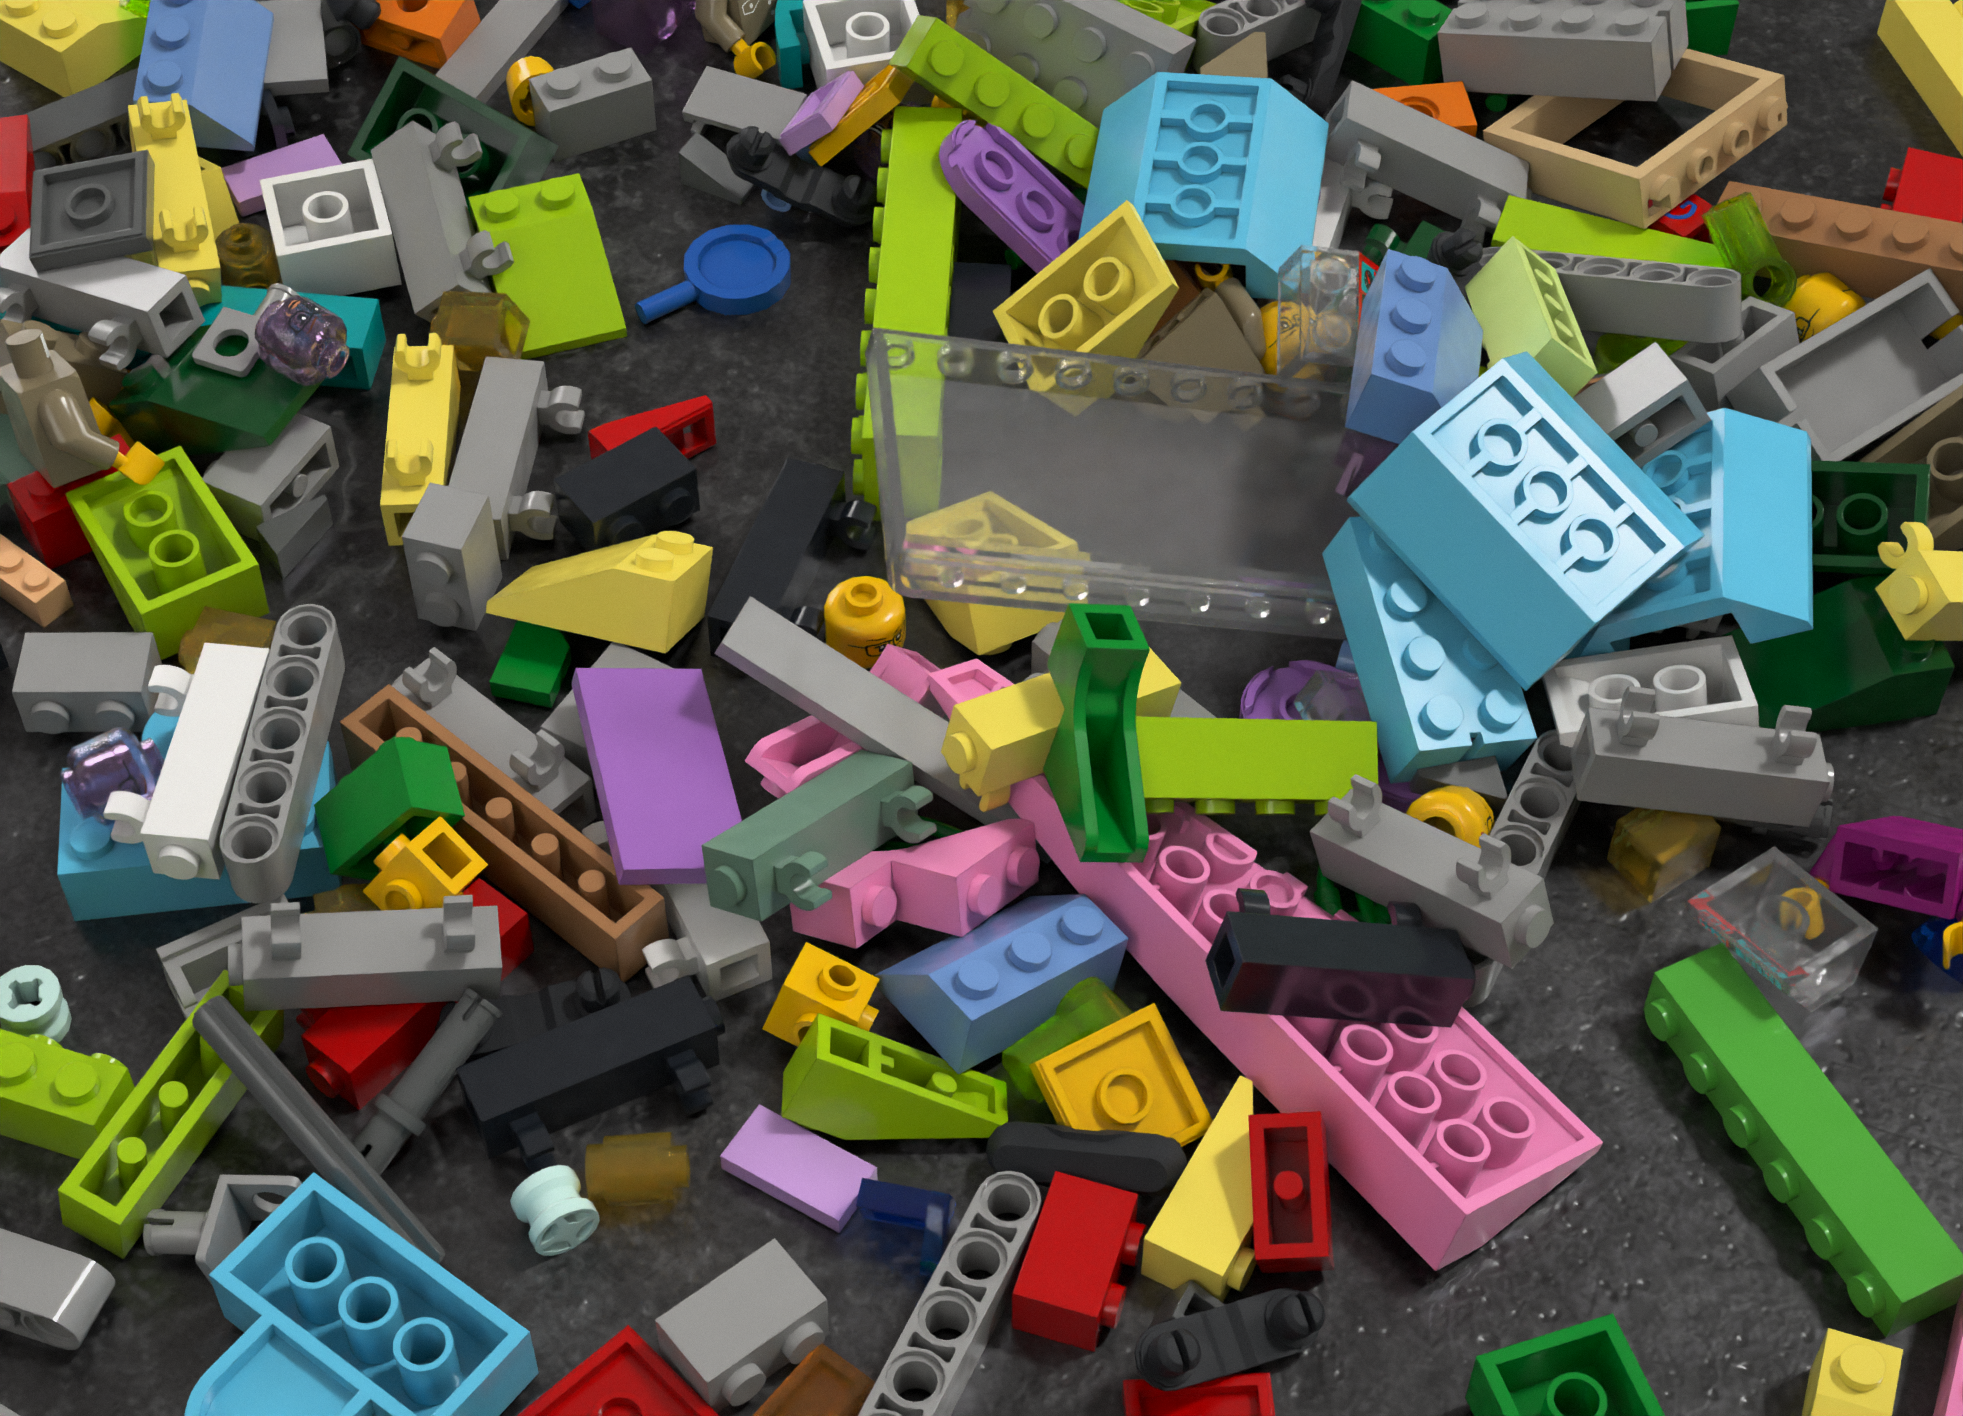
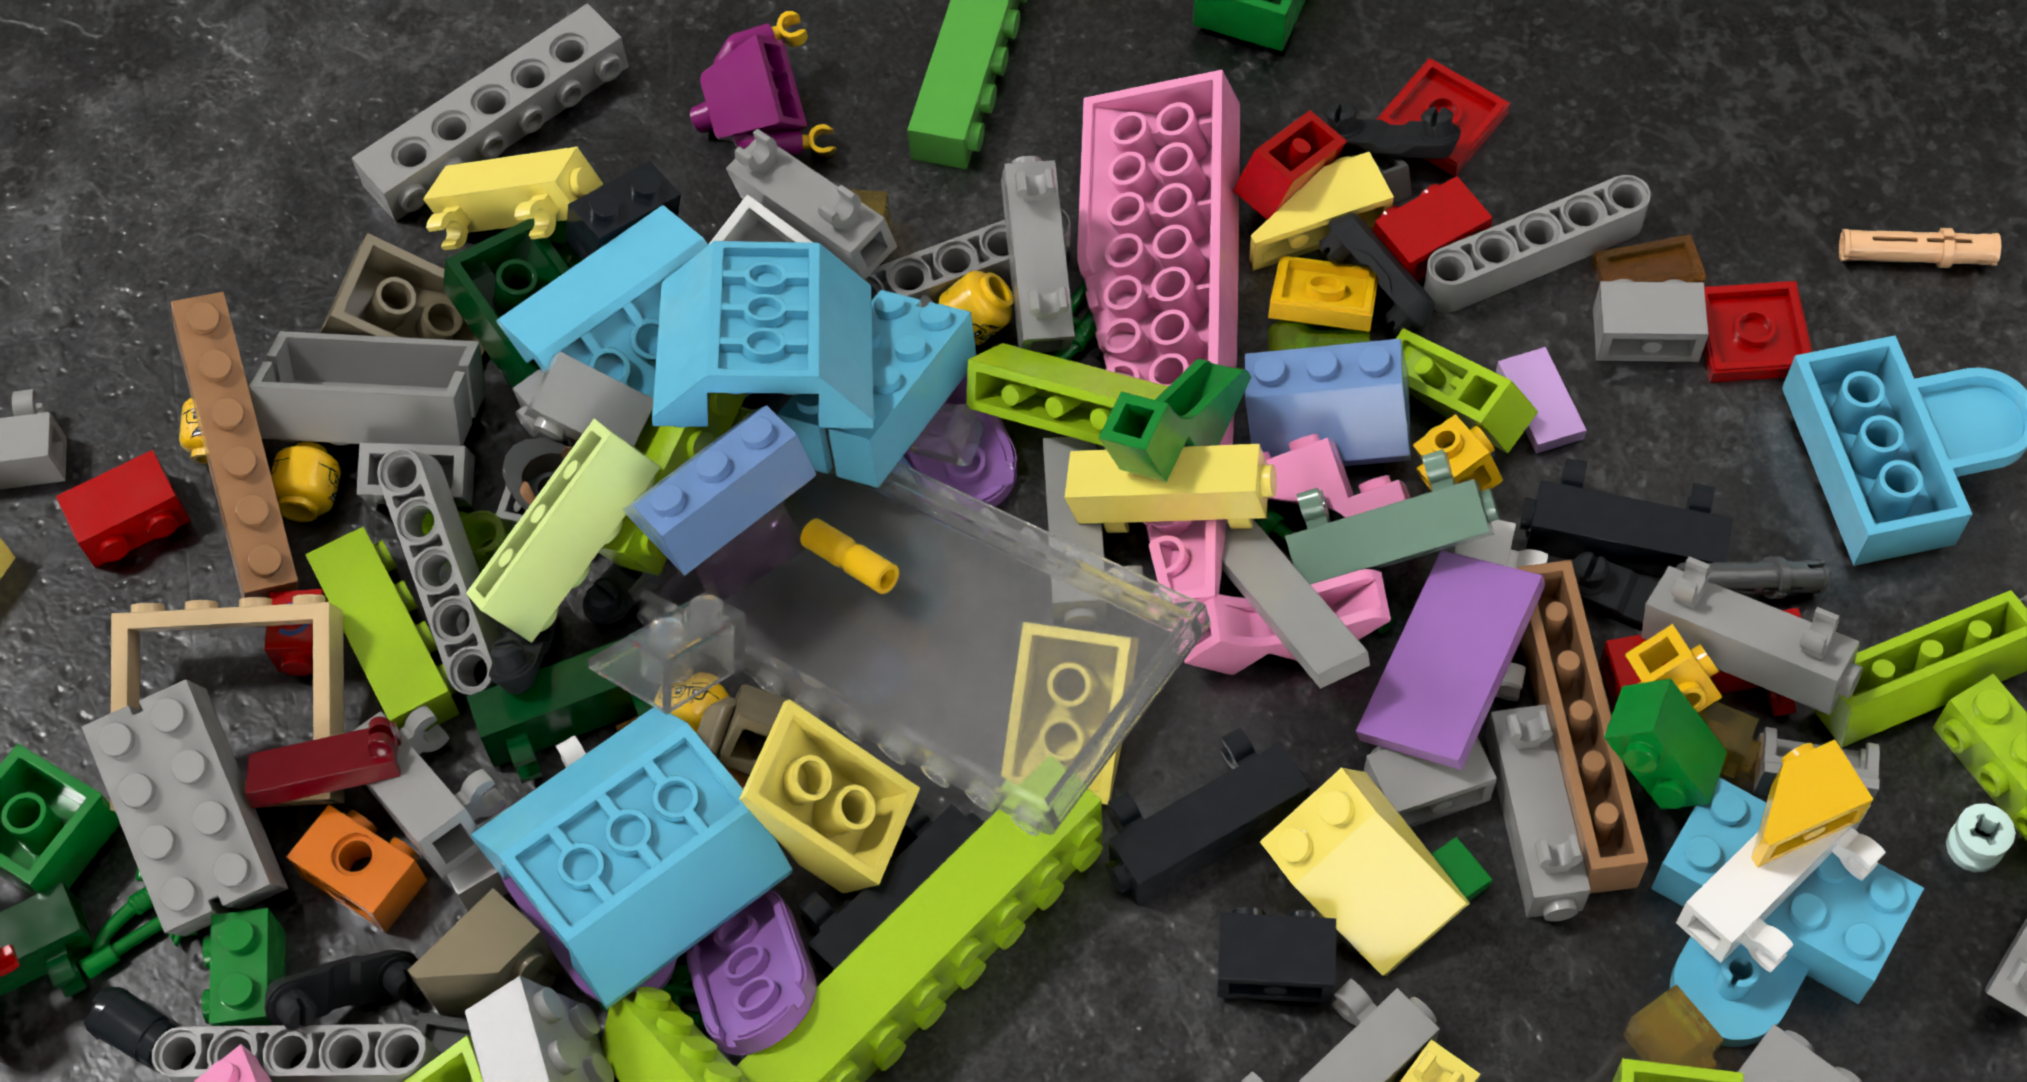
camera: 135 degrees left, 10 degrees up
clear purple head [59,727,164,827] -> none
light grey bracket [143,1175,302,1285] -> none
dark grey axle [192,995,445,1265] -> none
light grey beam [220,604,345,903] -> none
light grey brick [402,482,503,631] -> none
light aqua wheel [510,1165,600,1256] -> none
clear yellow brick [585,1131,690,1207] -> none
red slope [588,395,717,460] -> none
yellow head [824,576,906,669] -> none
clear blue tile [856,1178,956,1277] -> none
black brick [1205,888,1476,1028] -> none
clear slope [1683,847,1878,1012] -> none
clear neon green piece [1701,192,1797,307] -> none
none -> dark red hinge [245,716,402,809]
none -> black brick [565,161,681,261]
none -> yellow piece [800,518,899,594]
none -> yellow slope [1751,740,1873,868]

